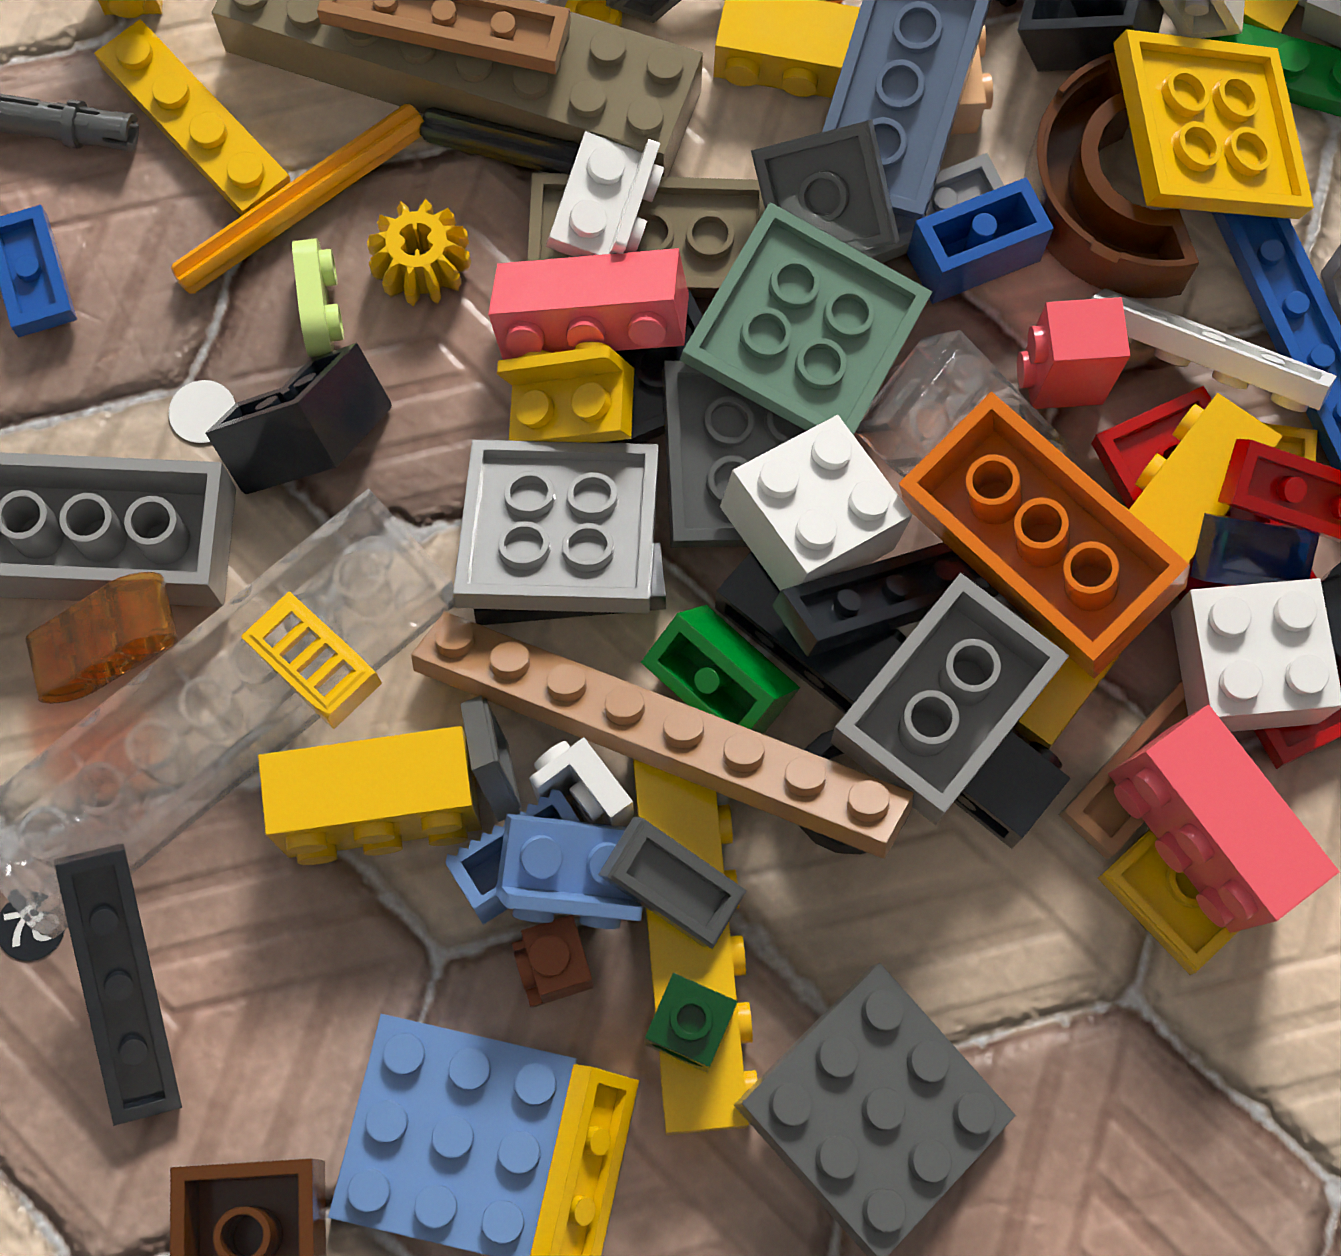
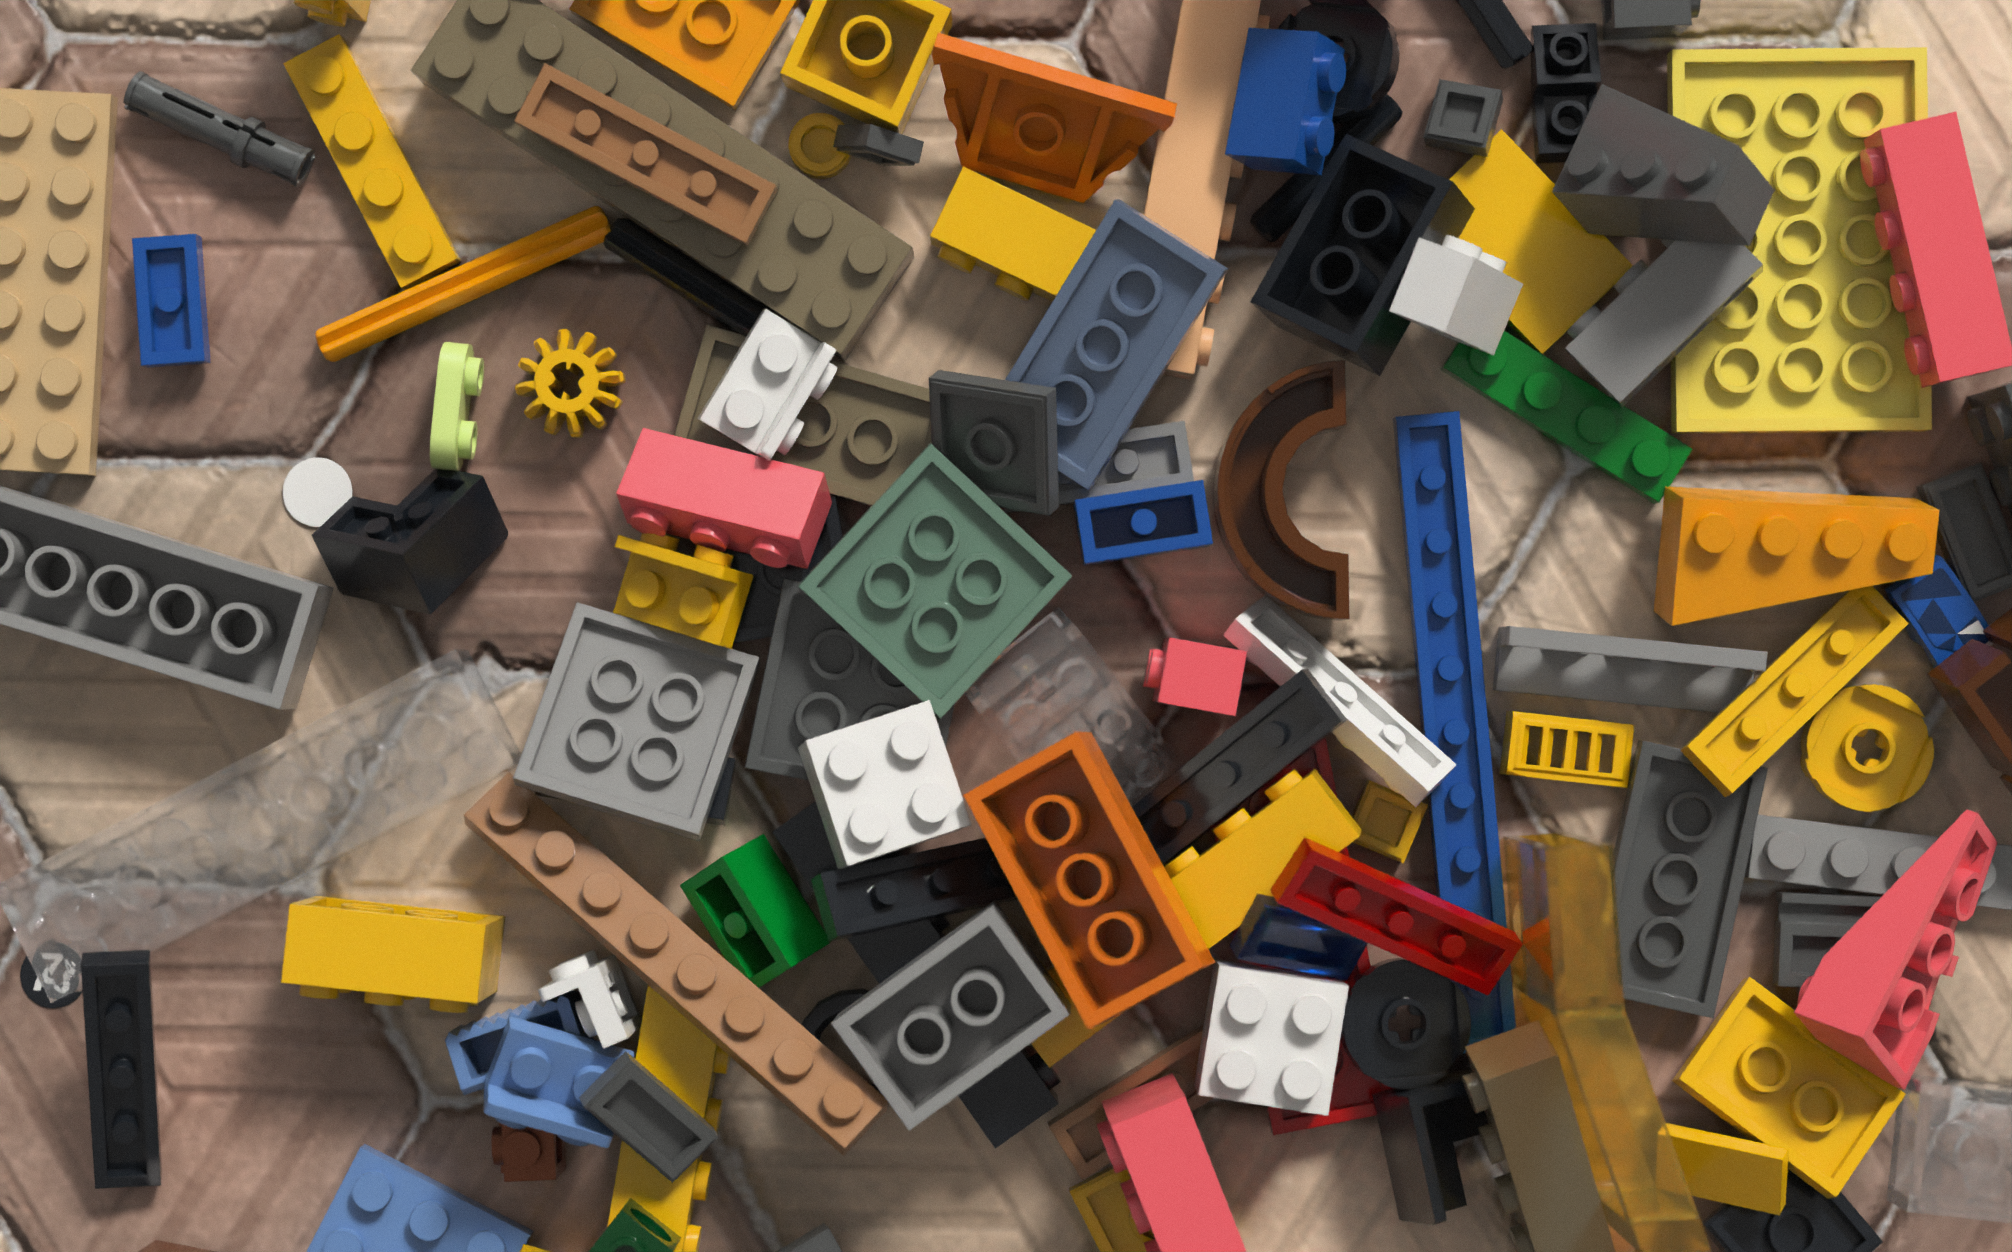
camera: 15 degrees right, 15 degrees up
clear orange beam [25,572,178,704] -> none
yellow slope [240,591,382,730] -> none
dark grey tile [460,695,522,822] -> none
yellow plate [1113,29,1314,219] -> none
none -> black plate [1132,668,1347,866]

